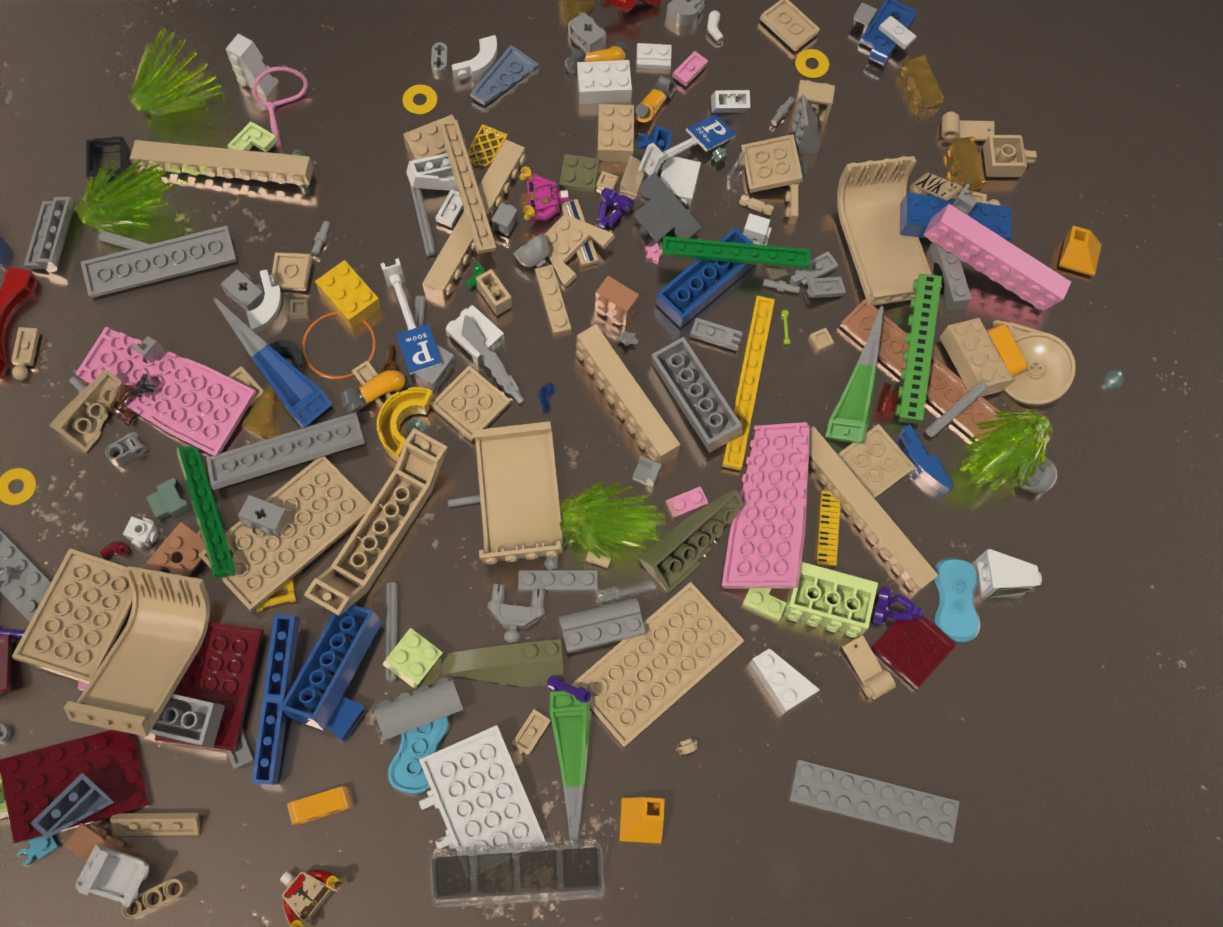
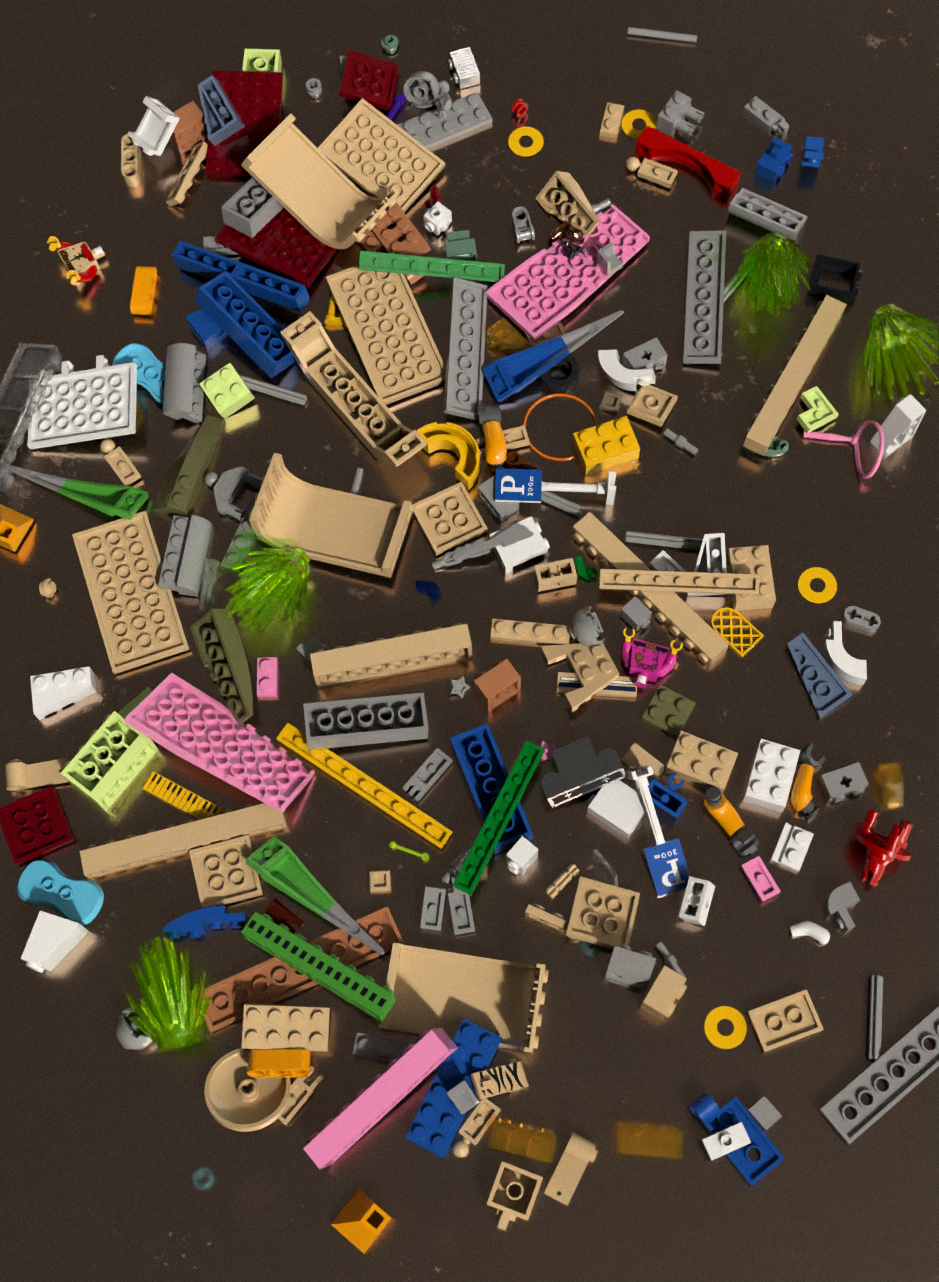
camera: 120 degrees right, 0 degrees up
light grey brick [238,495,288,536] -> none
clear light blue plate [406,419,426,434] -> none
dark purple bar [547,676,591,703] -> none
tan tile [596,171,619,191] -> none
dark purple piece [597,188,634,230] -> none
sand green plate [711,147,728,163] -> none
dark purple piece [873,586,923,625] -> none
light grey axle [925,381,988,437] -> none

